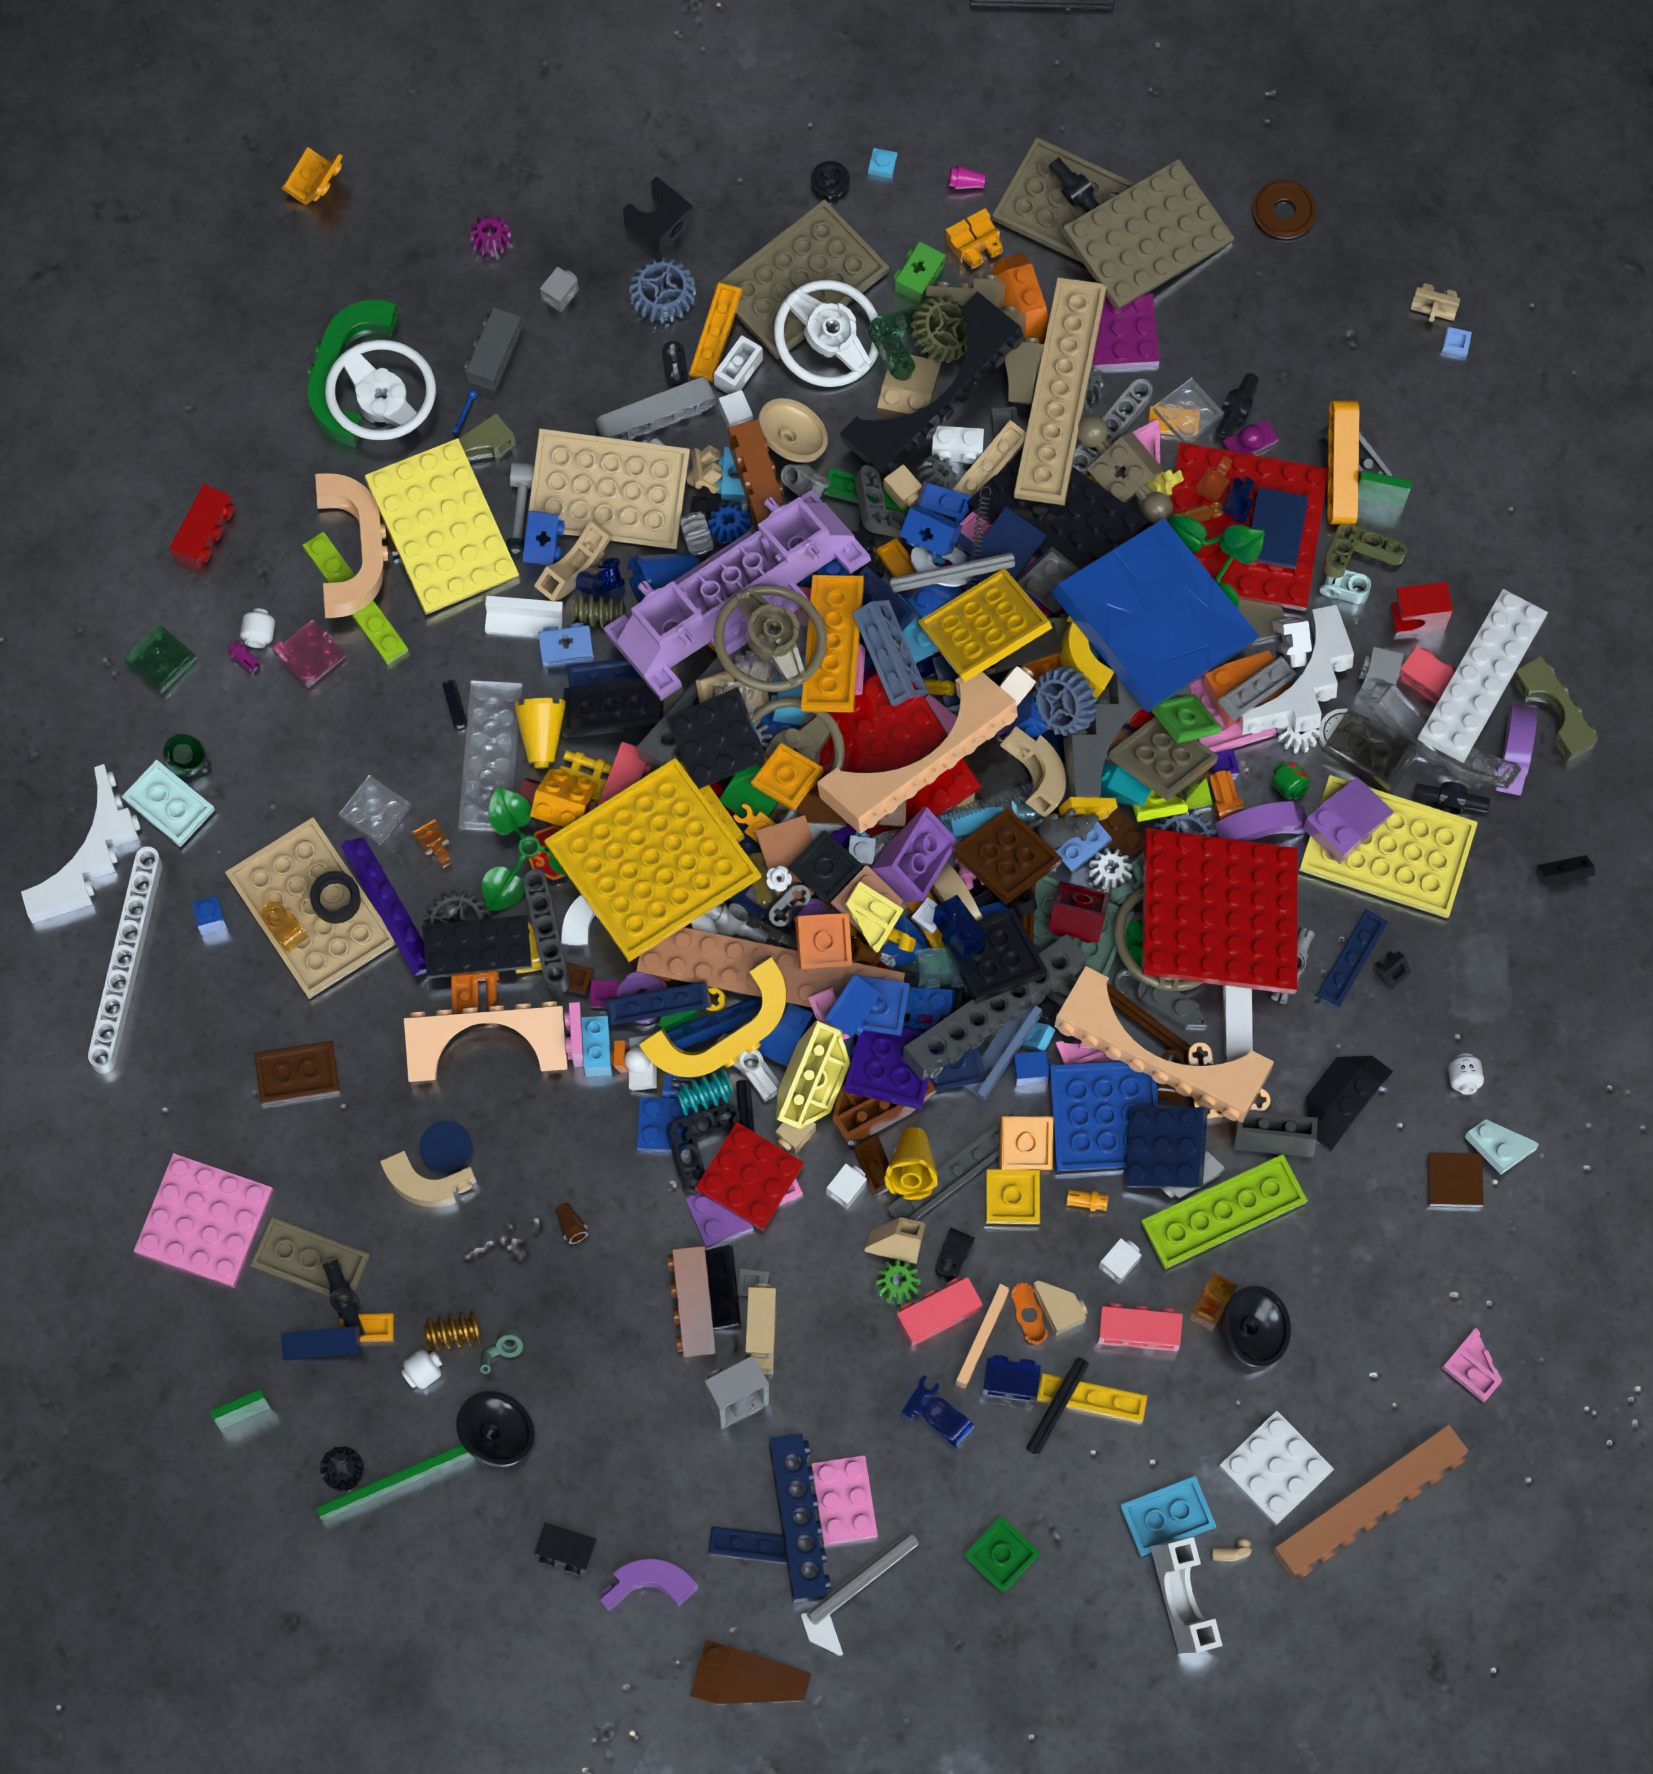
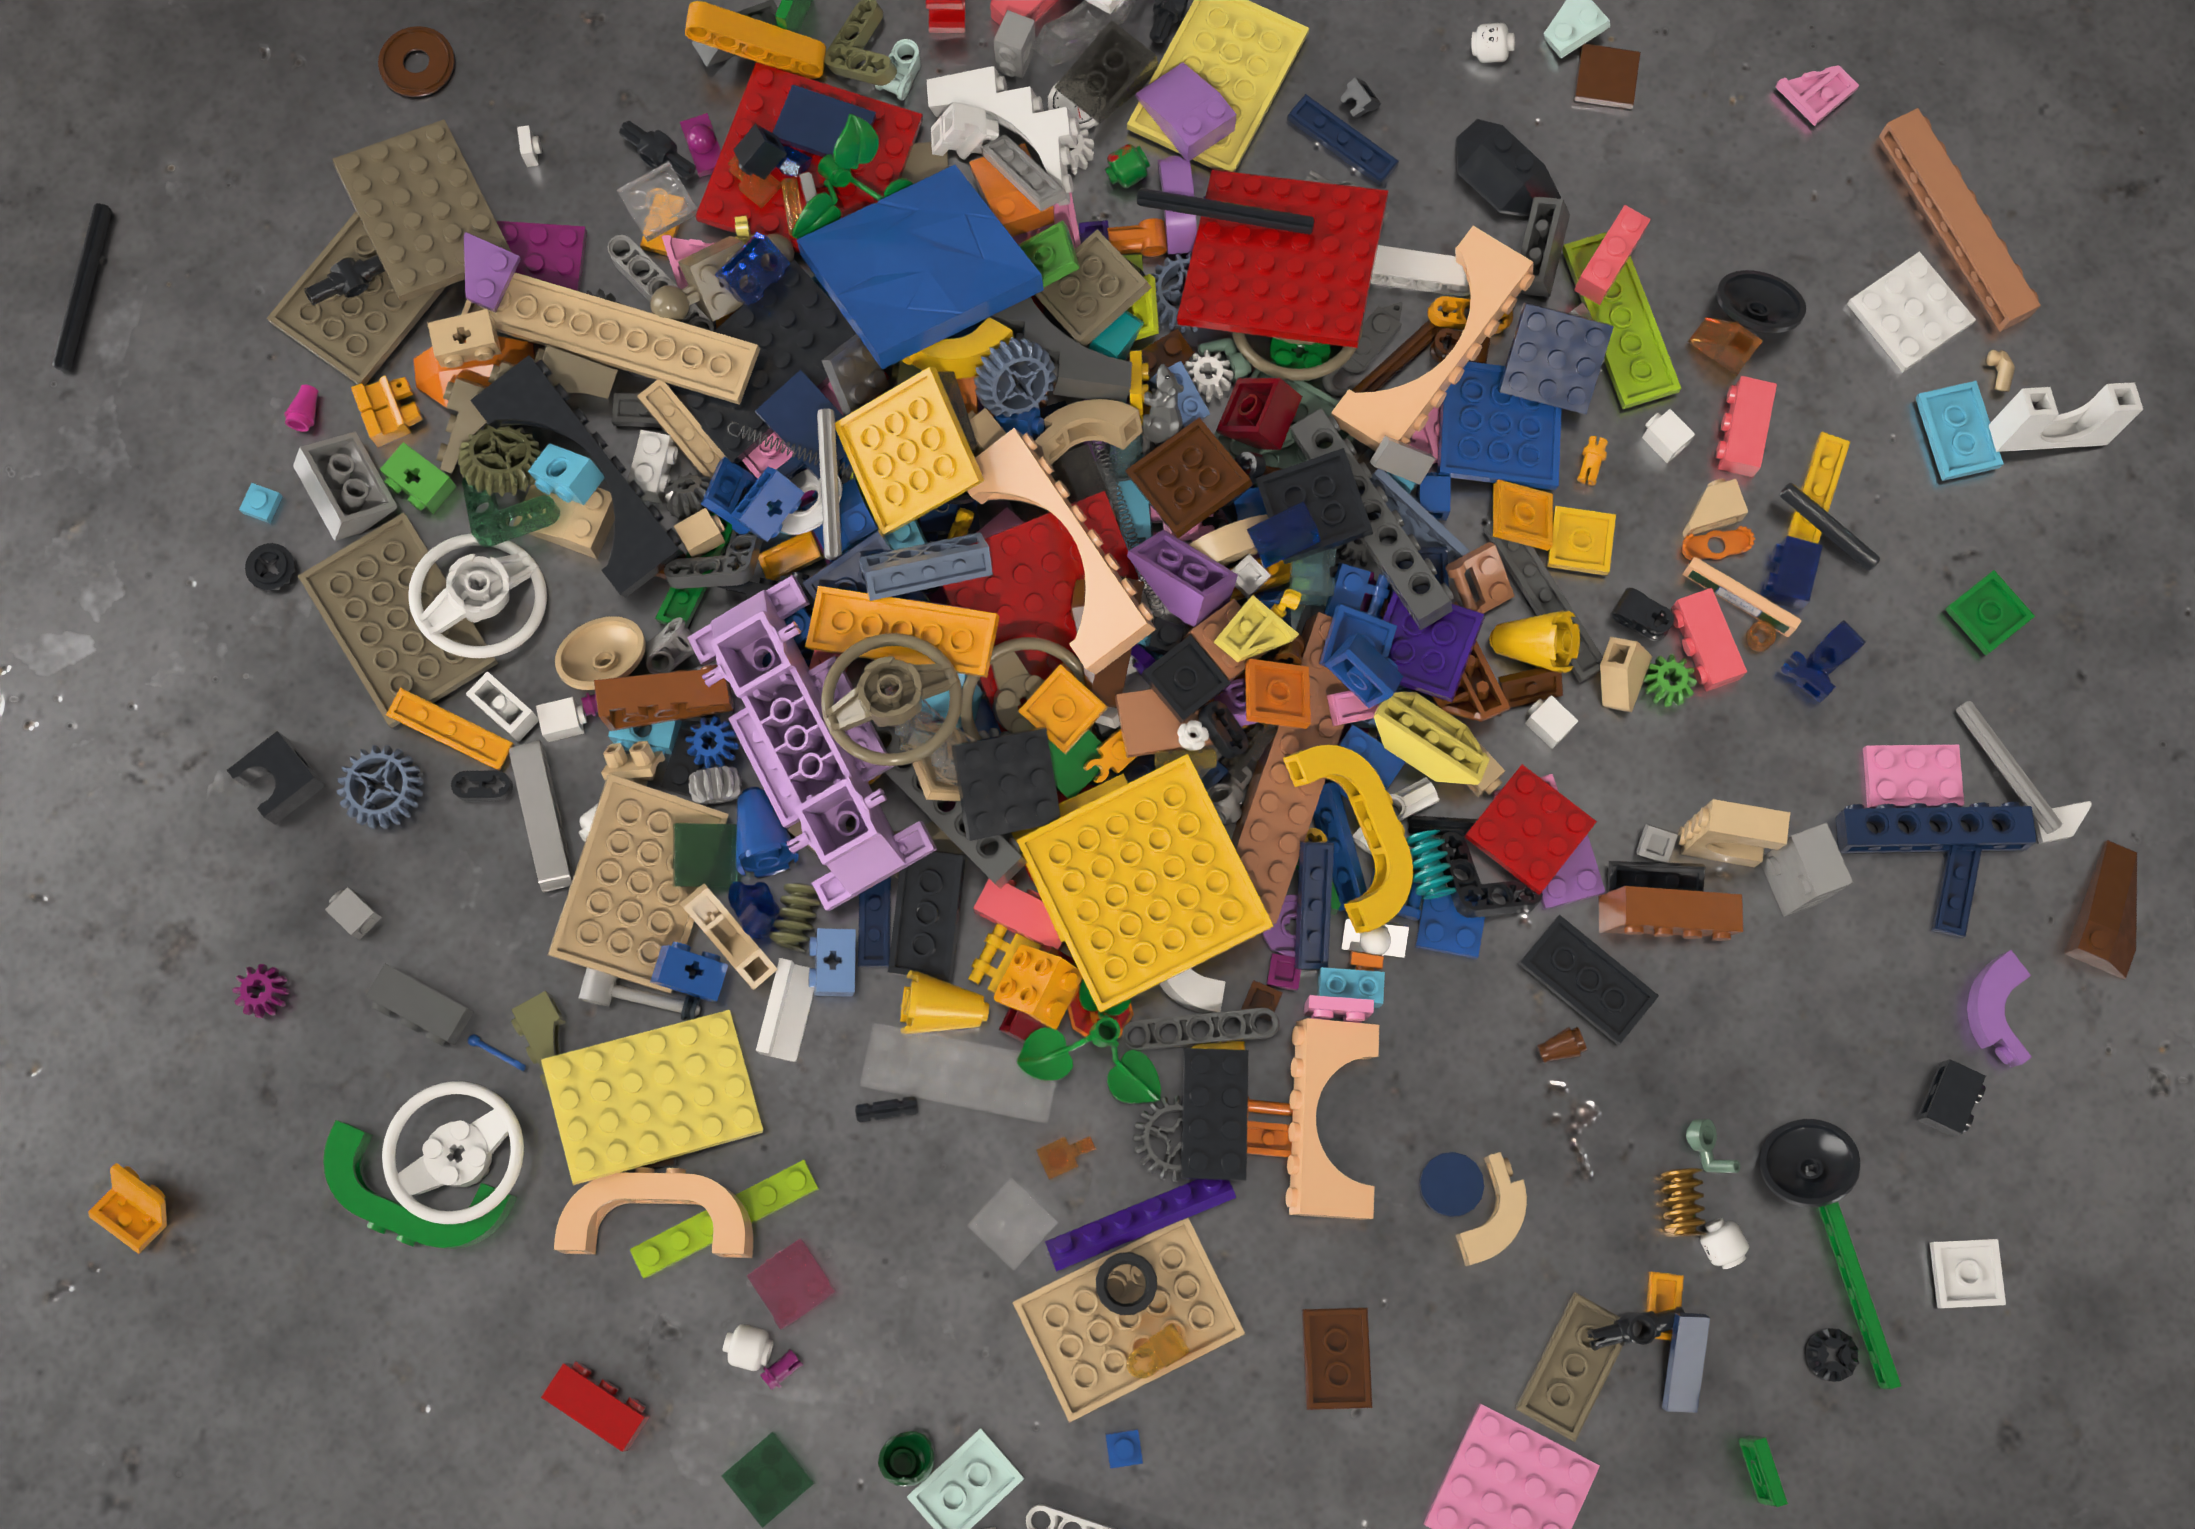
camera: 80 degrees left, 5 degrees up
none -> light grey slope [293,431,397,541]
none -> tan brick [428,309,502,368]
none -> medium lavender wing [464,232,521,313]
none -> white plate [517,125,542,167]
none -> medium azure brick [528,443,605,505]
none -> clear green tile [673,823,737,887]
none -> clear blue brick [715,233,791,306]
none -> black brick [733,123,787,180]
none -> light grey tile [799,172,817,205]
none -> black axle [1137,188,1315,234]
none -> light grey tile [1370,436,1436,484]
none -> nougat plate [1446,542,1515,614]
none -> black plate [1519,915,1659,1045]
none -> coral brick [1574,205,1651,305]
none -> clear orange bush [1745,621,1777,651]
none -> white plate [1930,1239,2006,1308]

